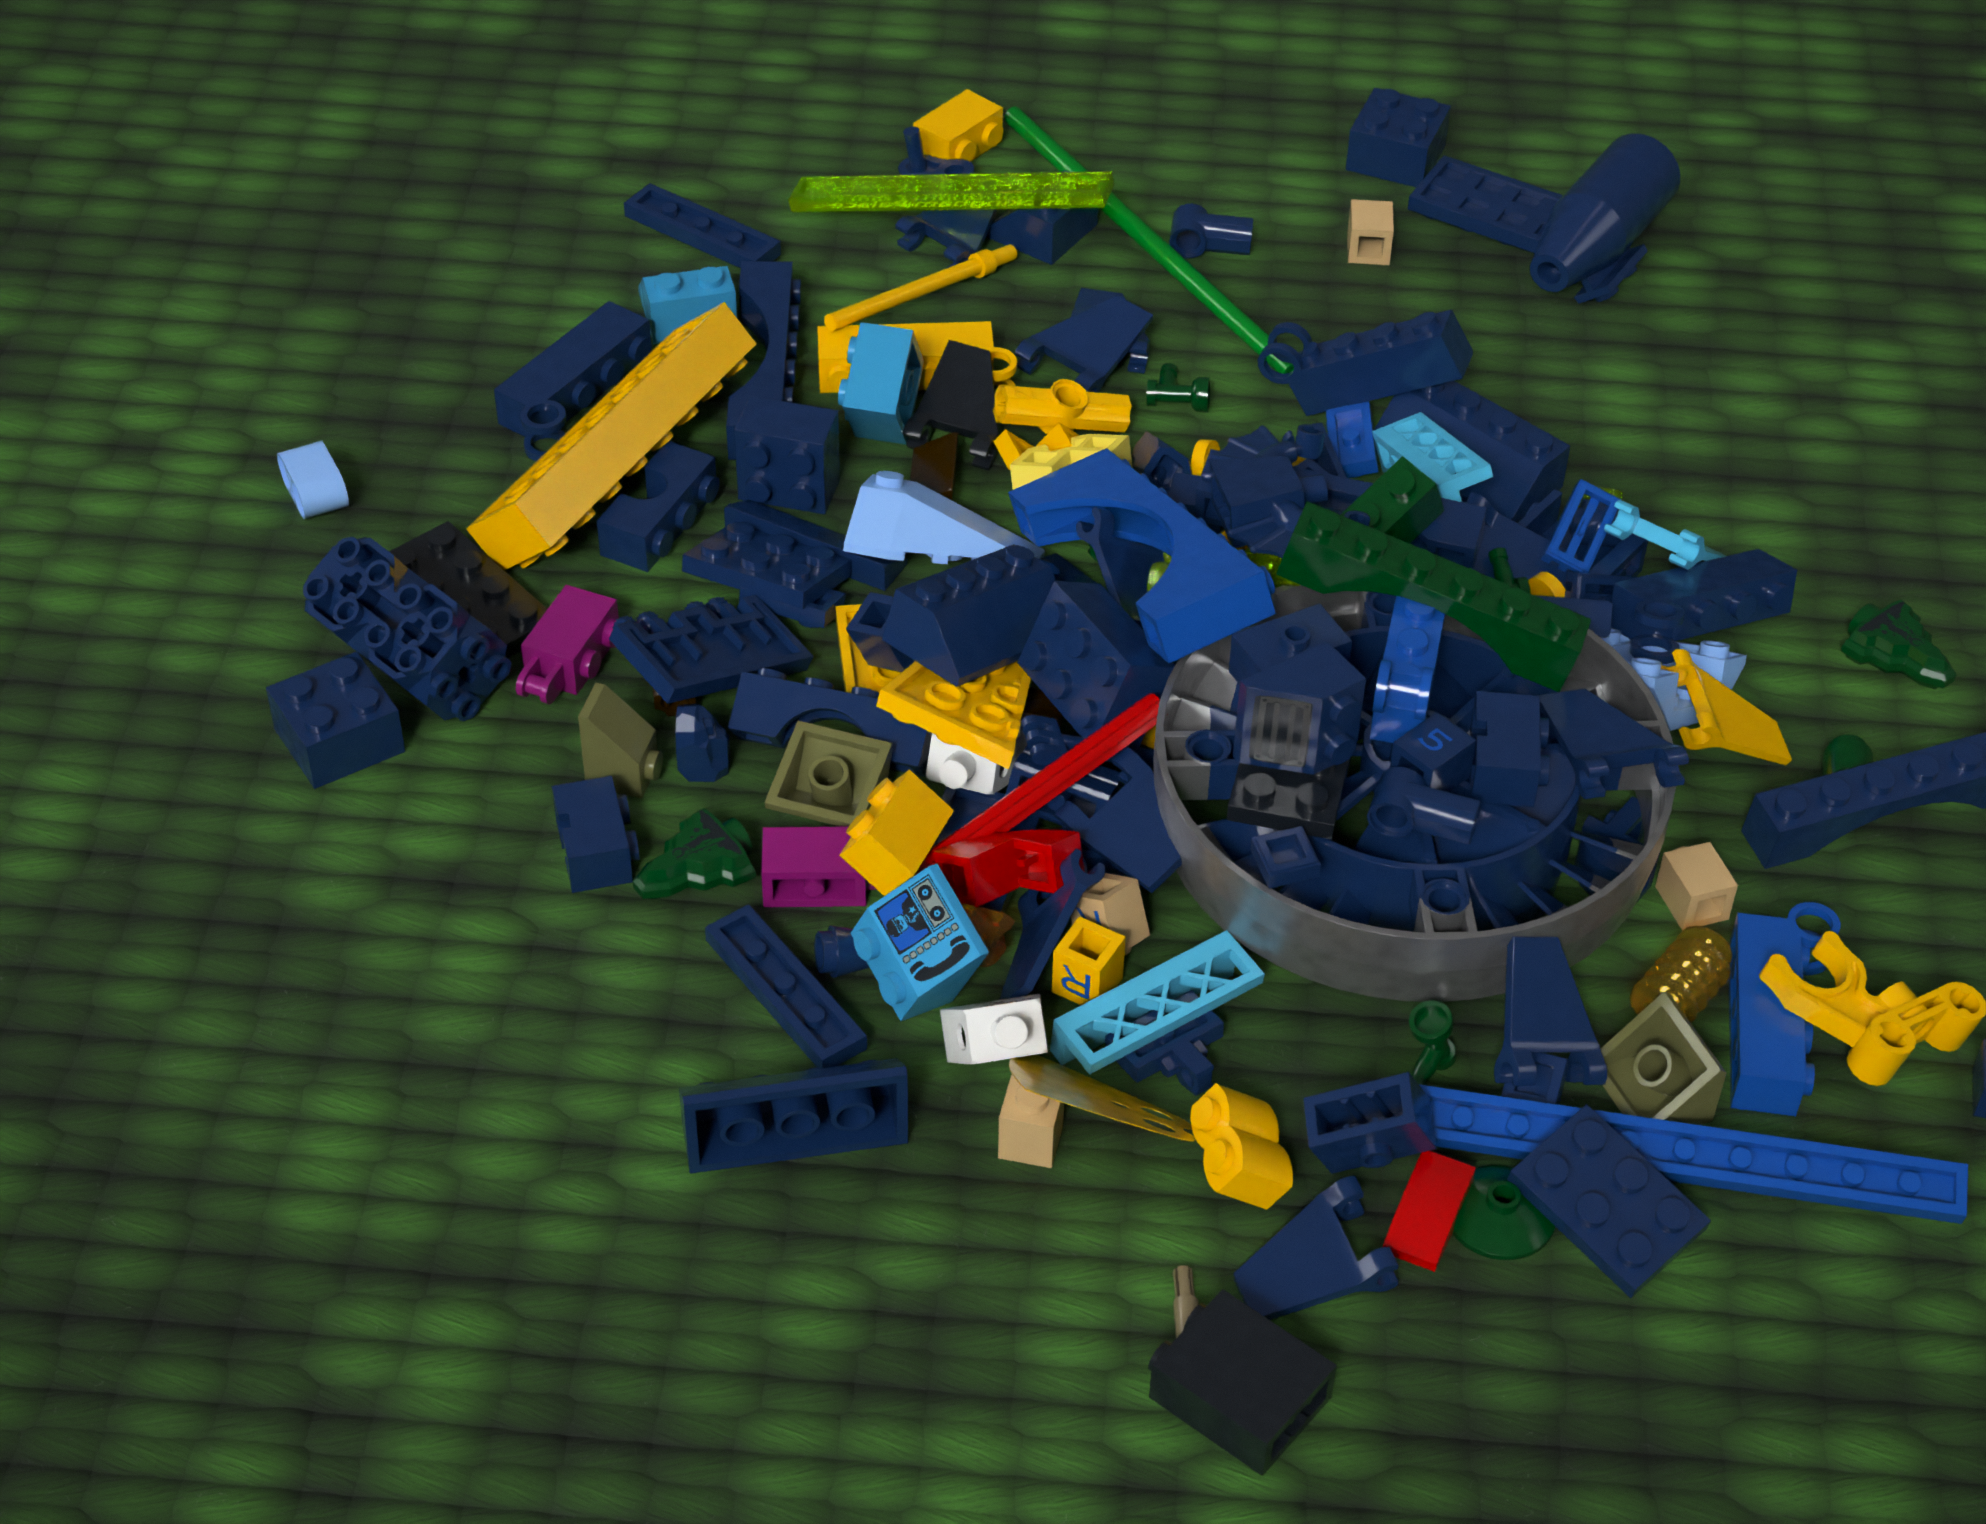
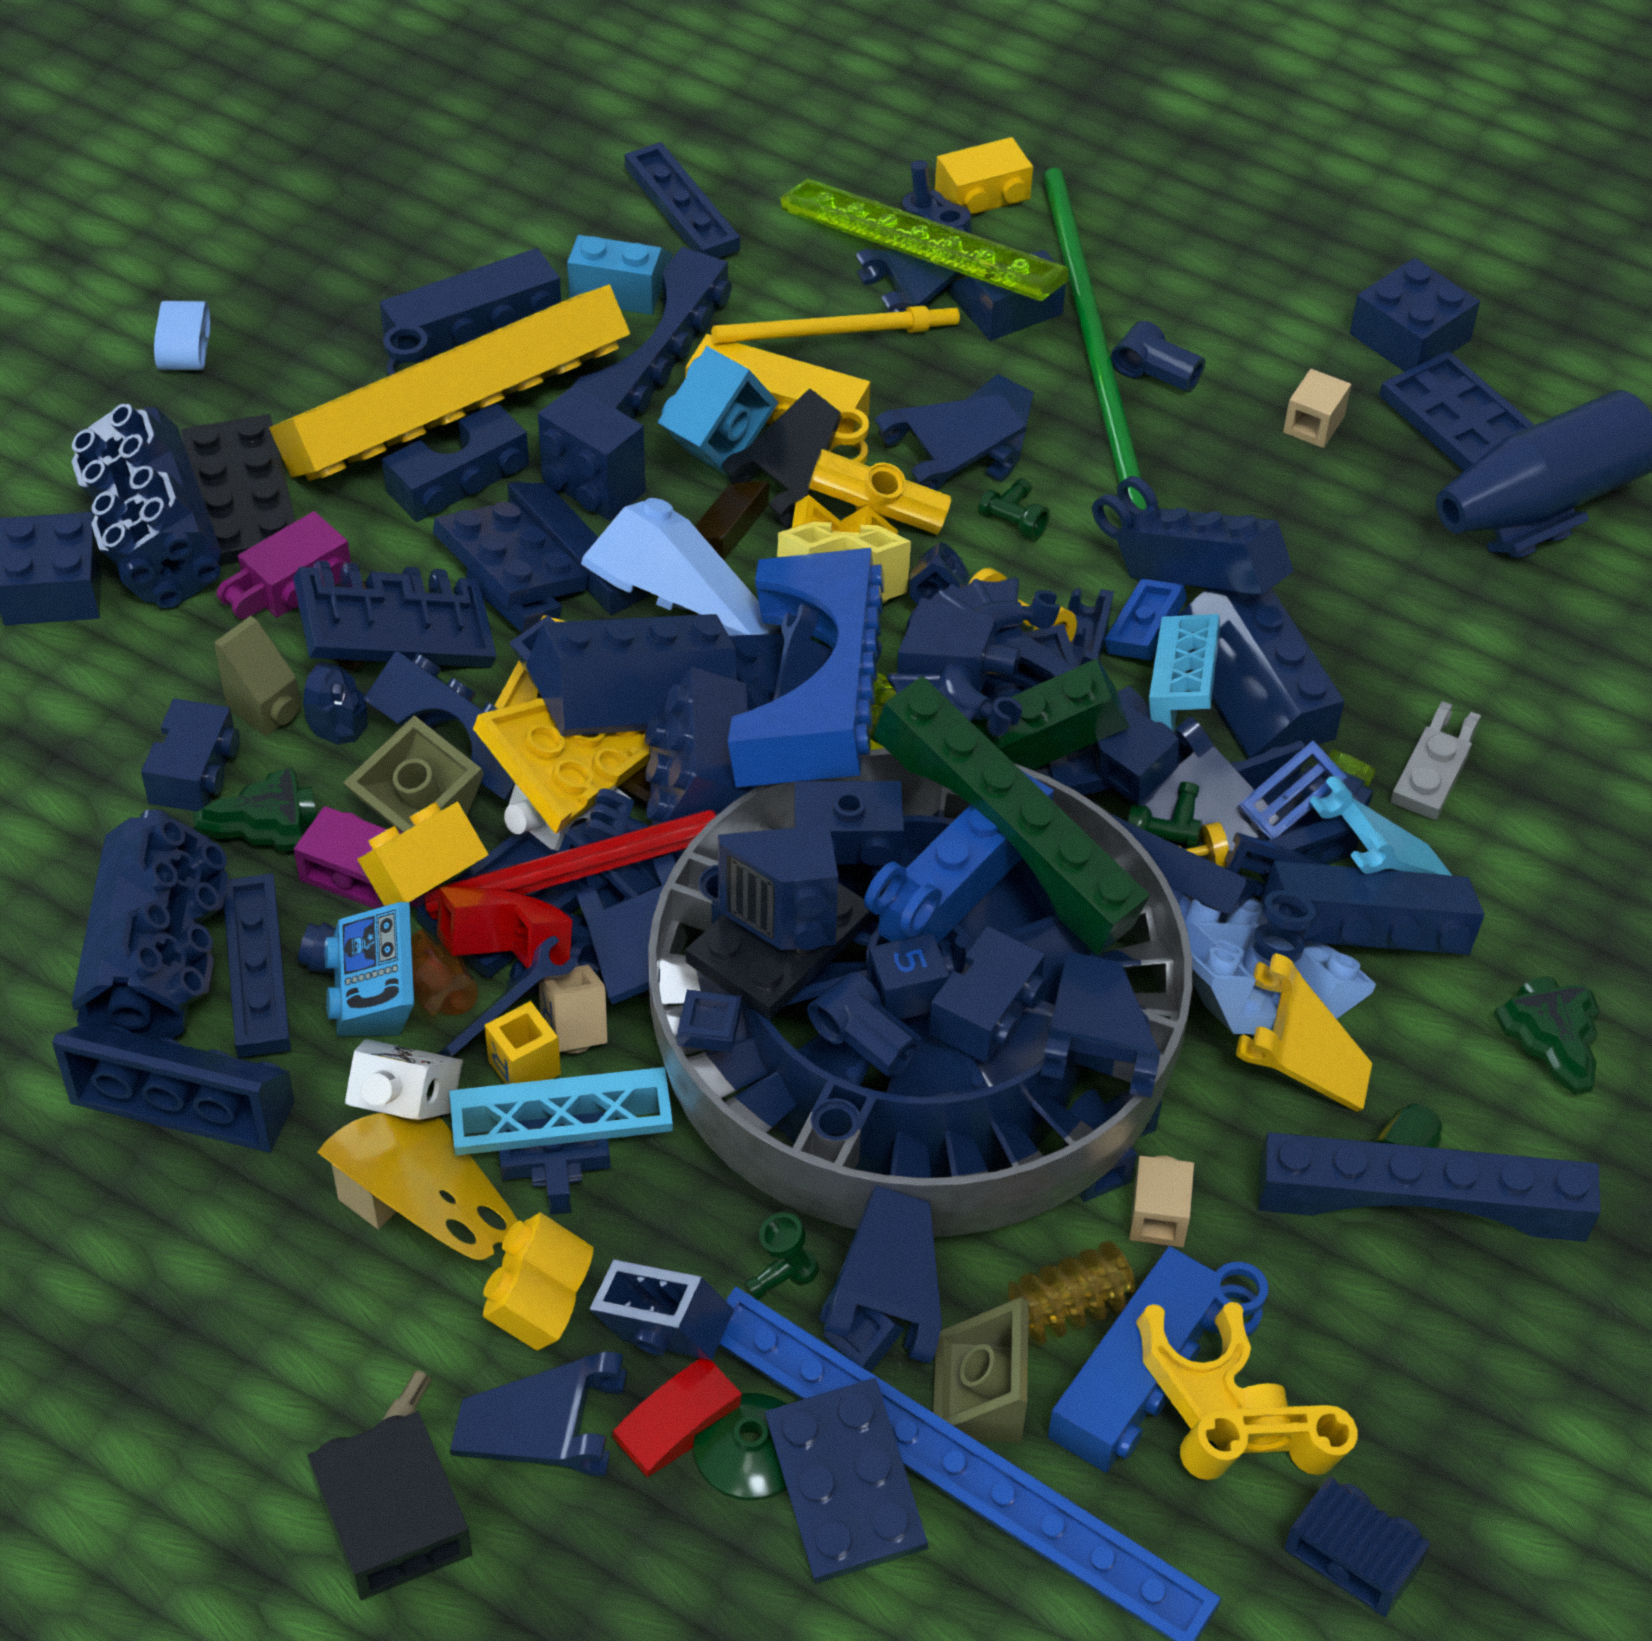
camera: 25 degrees right, 5 degrees up
none -> dark blue brick [72,810,228,1039]
none -> light grey hinge [1390,701,1481,821]

